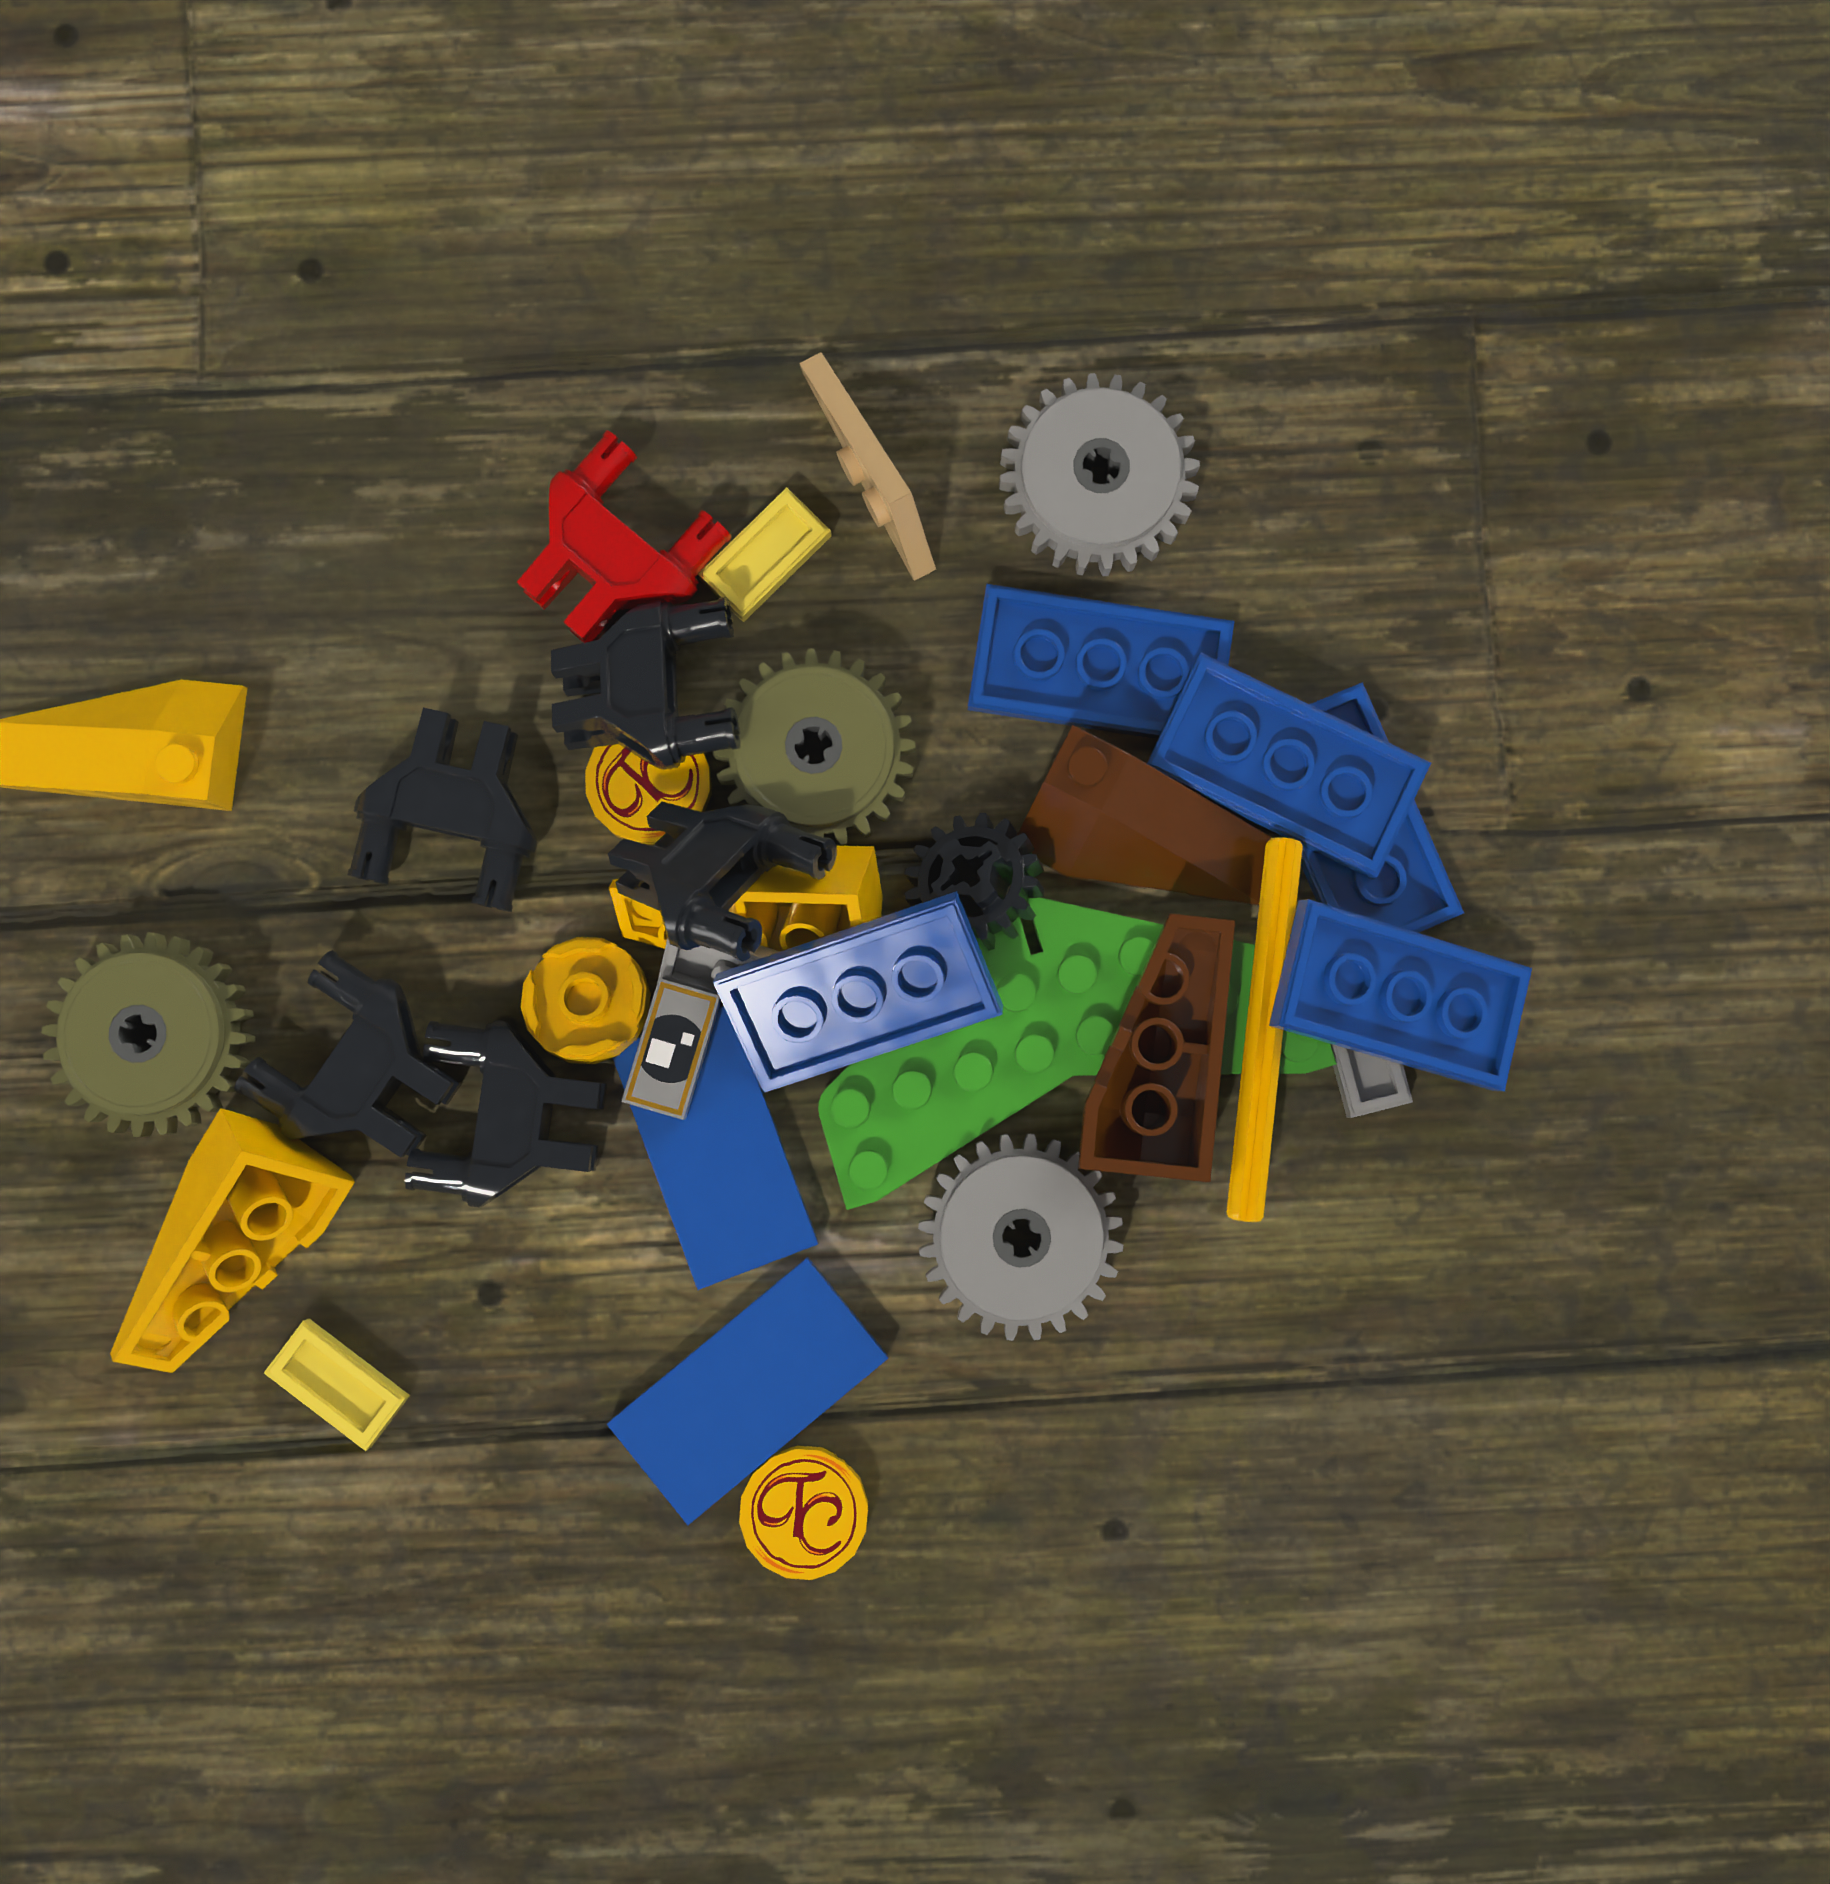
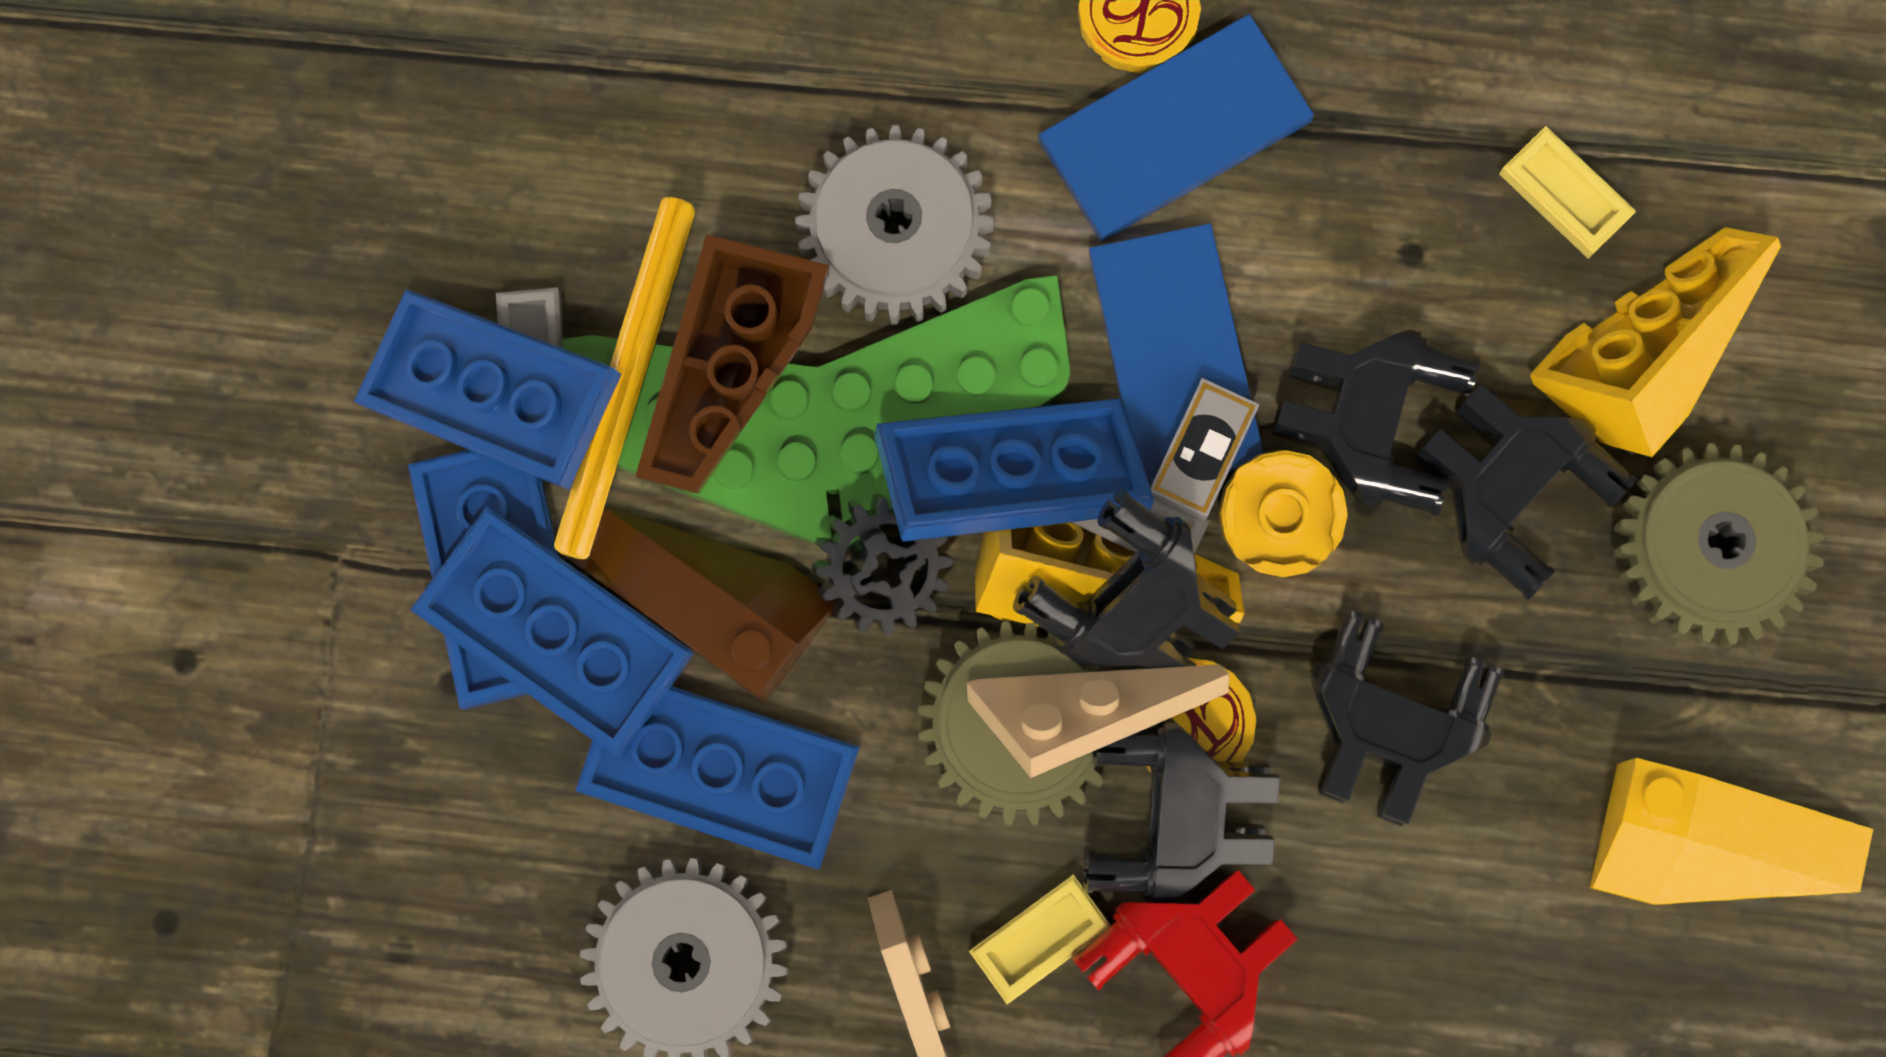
camera: 165 degrees left, 5 degrees down
none -> tan wing [967,664,1229,778]

